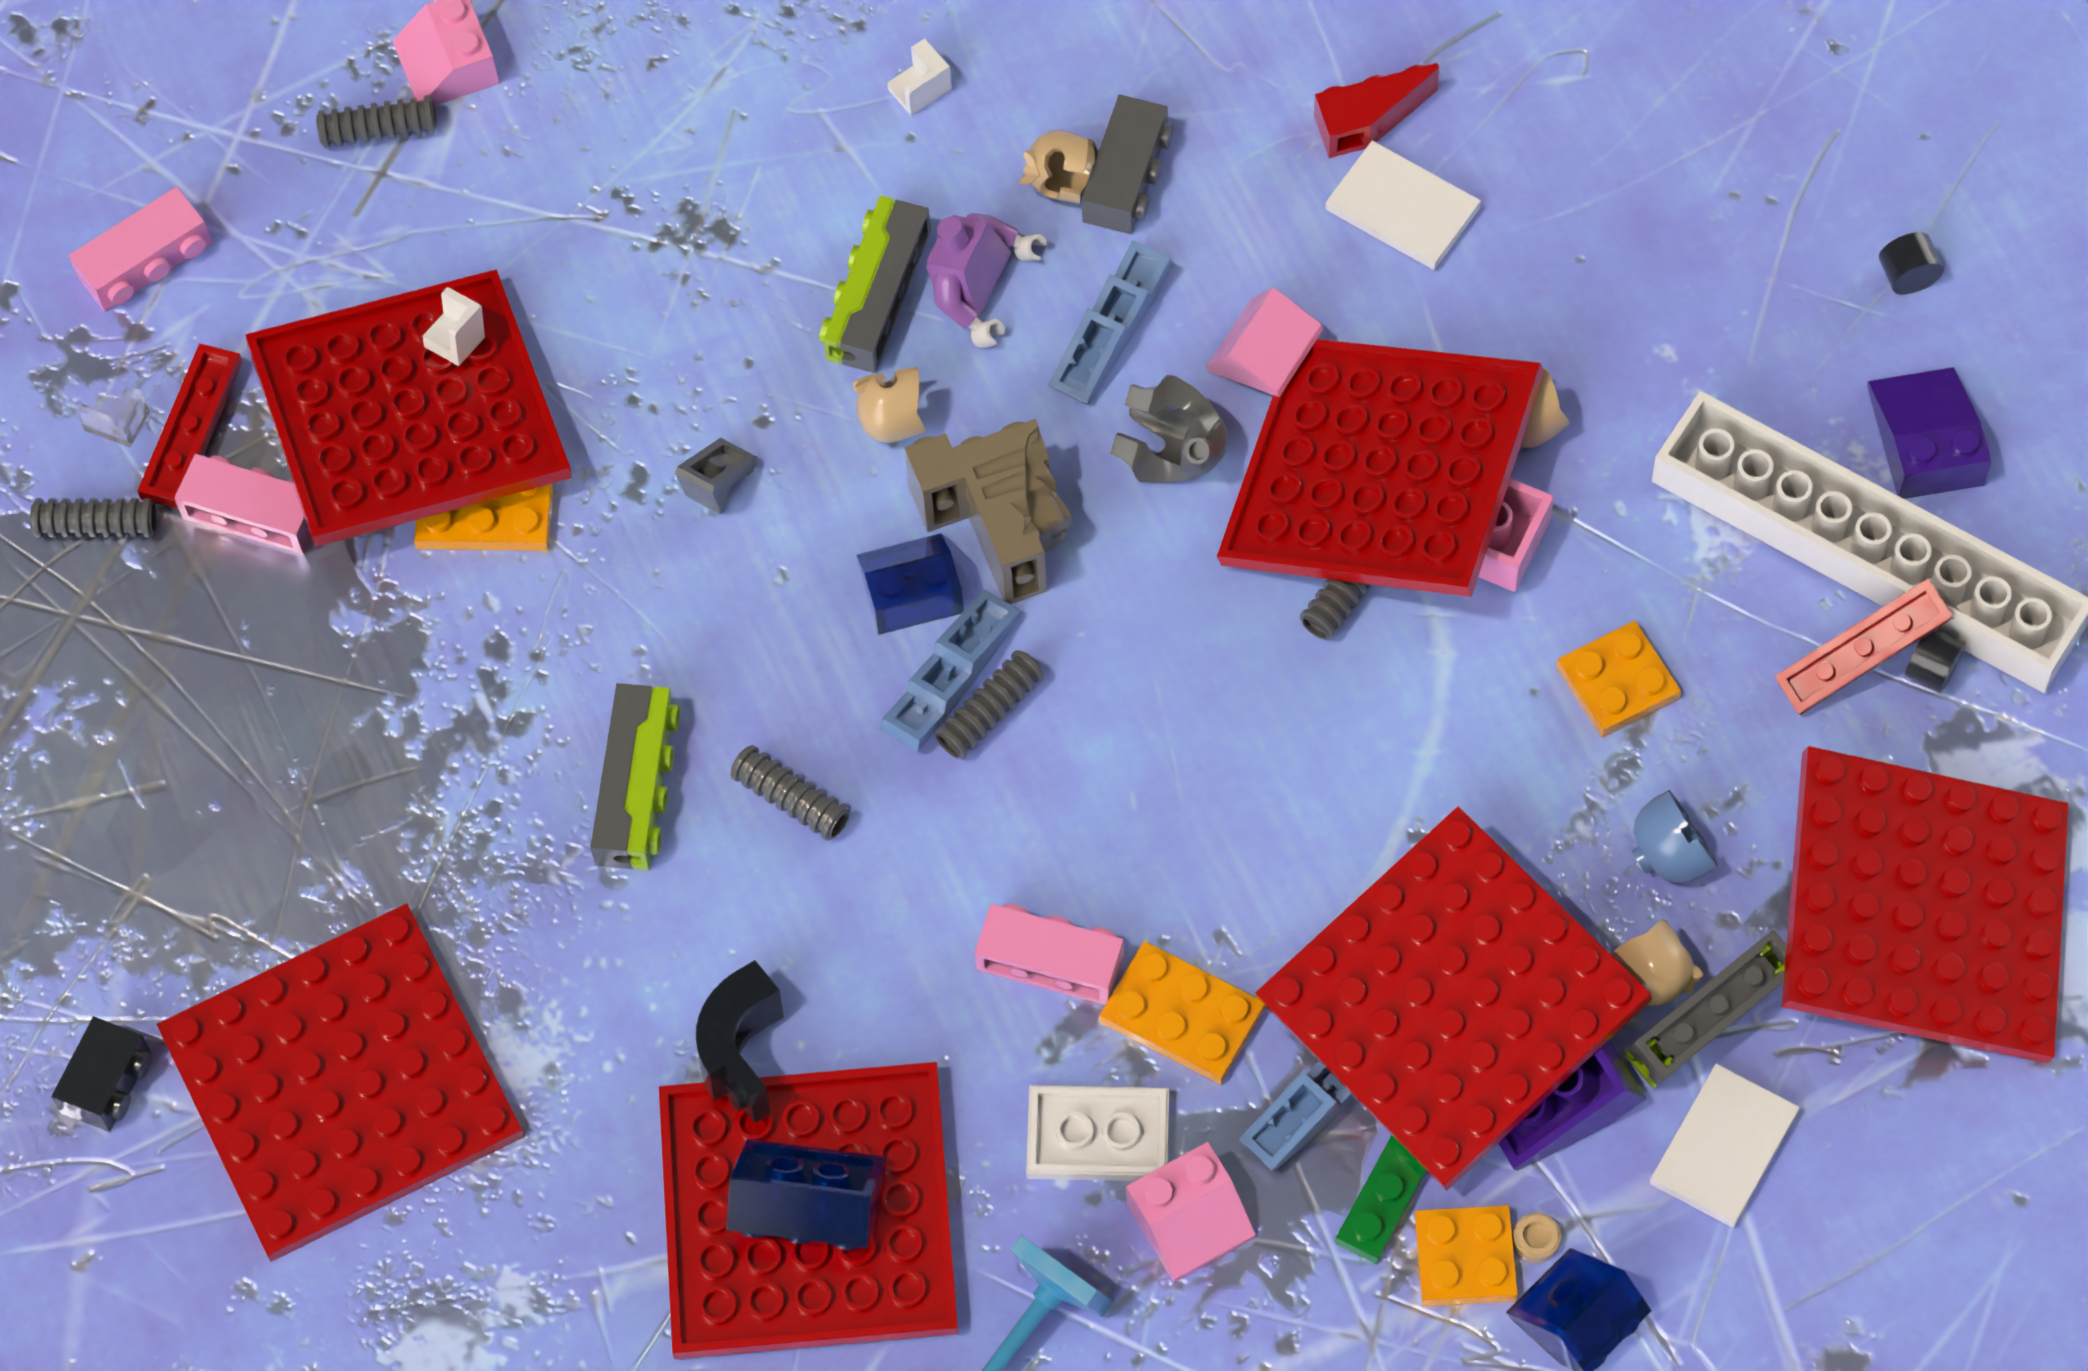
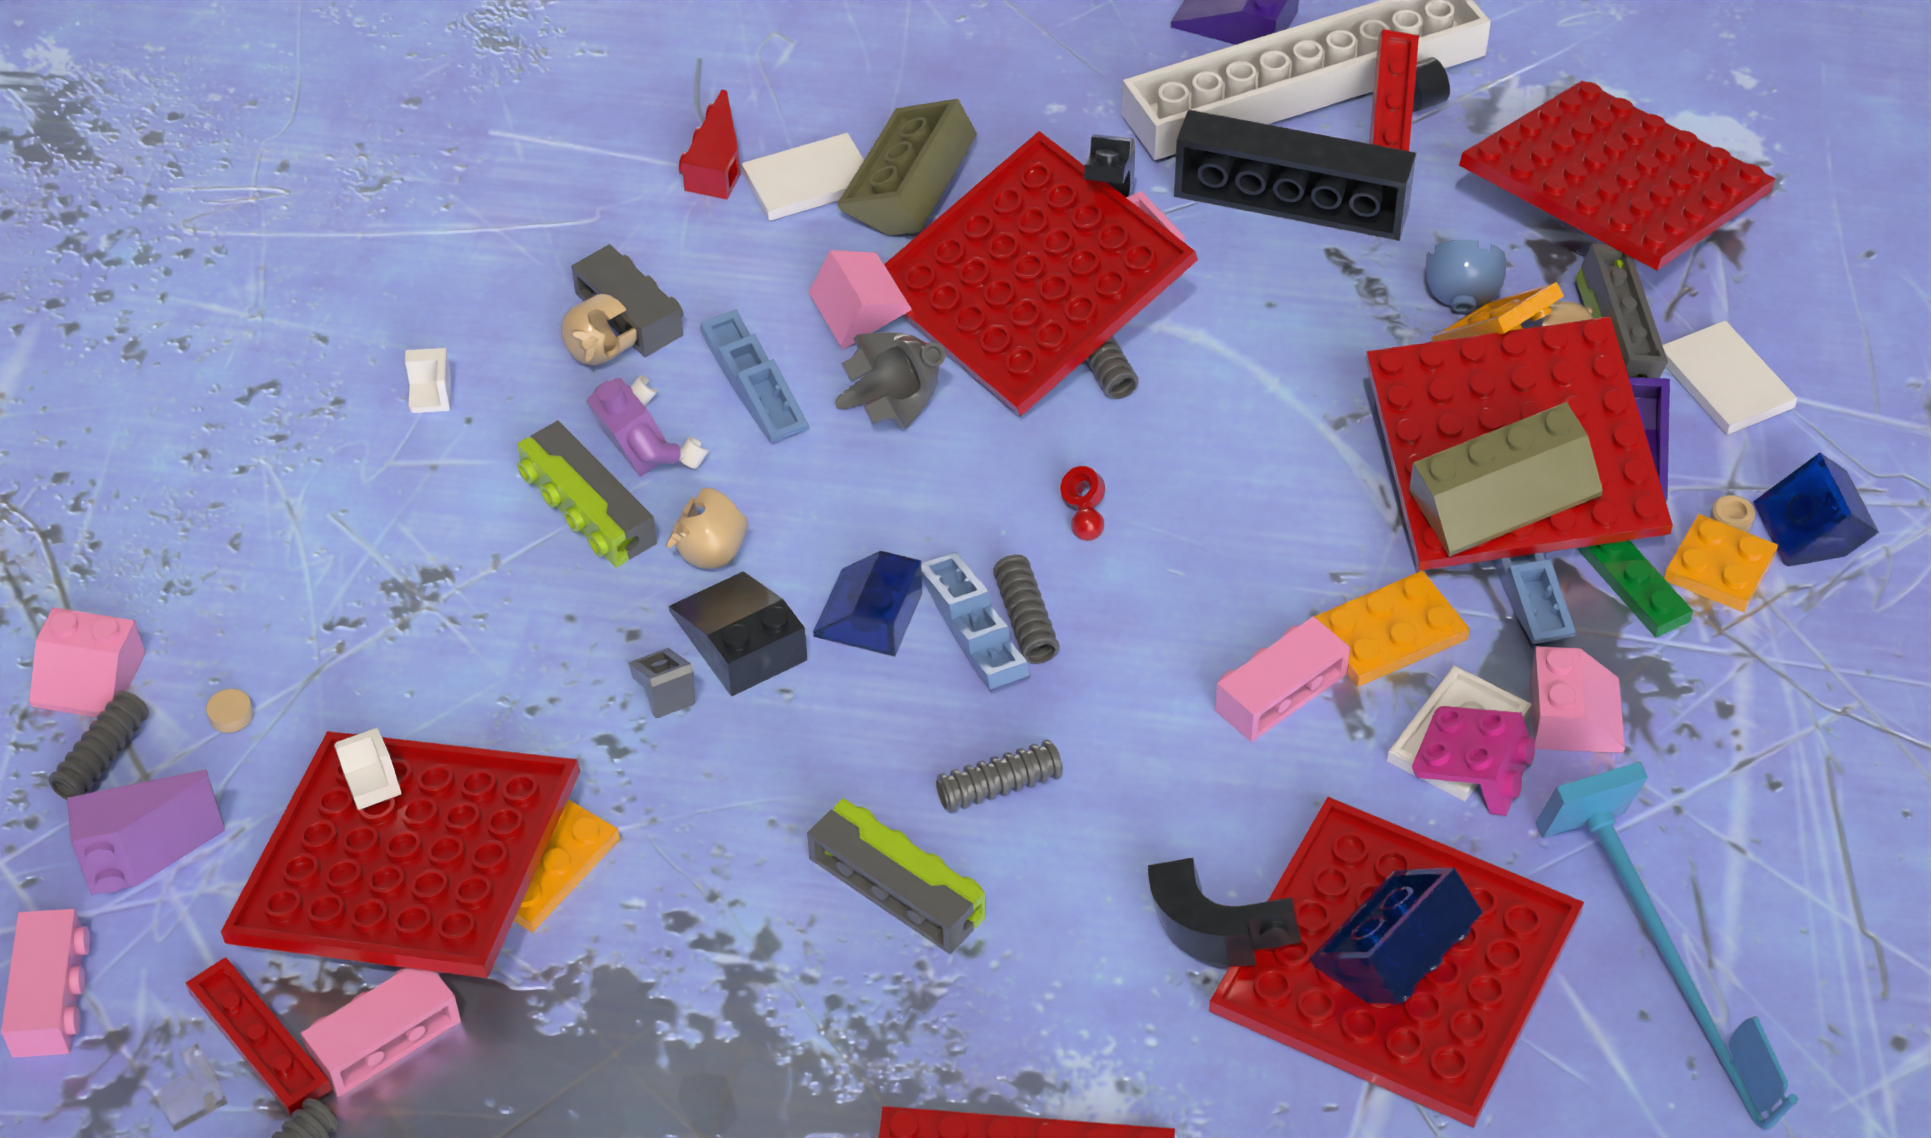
camera: 60 degrees left, 15 degrees down
dark tan brick [904,419,1072,604] -> none
light orange plate [1556,620,1681,738] -> none
none -> medium lavender slope [67,769,225,895]
none -> tan tile [206,689,253,733]
none -> black slope [669,571,807,697]
none -> olive slope [837,98,977,236]
none -> red plate [1060,466,1105,541]
none -> black arch [1084,134,1135,197]
none -> black brick [1174,109,1416,241]
none -> olive slope [1409,402,1603,557]
none -> dark pink bracket [1412,706,1535,816]
none -> light orange plate [1431,282,1564,342]

